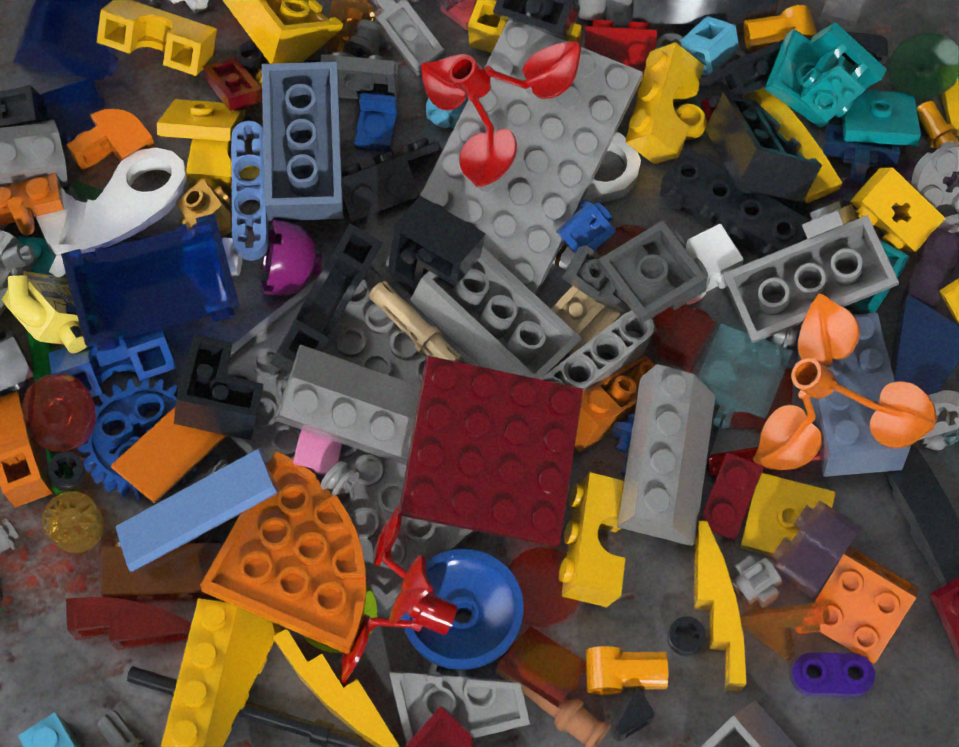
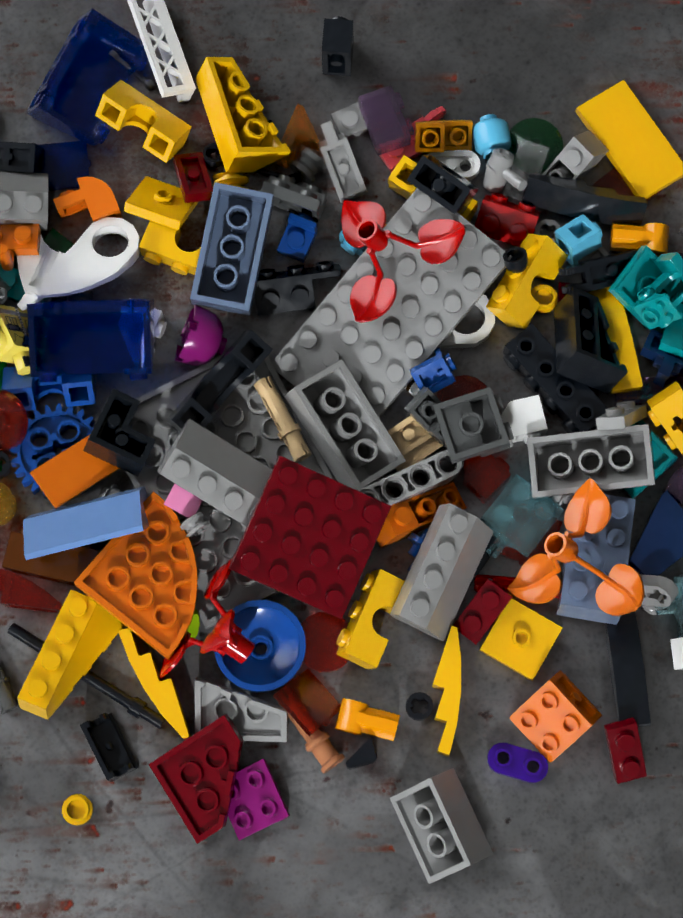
camera: 15 degrees right, 10 degrees up
pearl gold brick [176,179,232,237] -> none
medium blue beam [231,121,269,261] -> none
black brick [388,196,486,288] -> none
light grey gear [731,555,782,608] -> none
clear orange slope [740,601,830,661] -> none
clear purple brick [771,501,861,598] -> none
none -> black hinge [503,247,528,274]

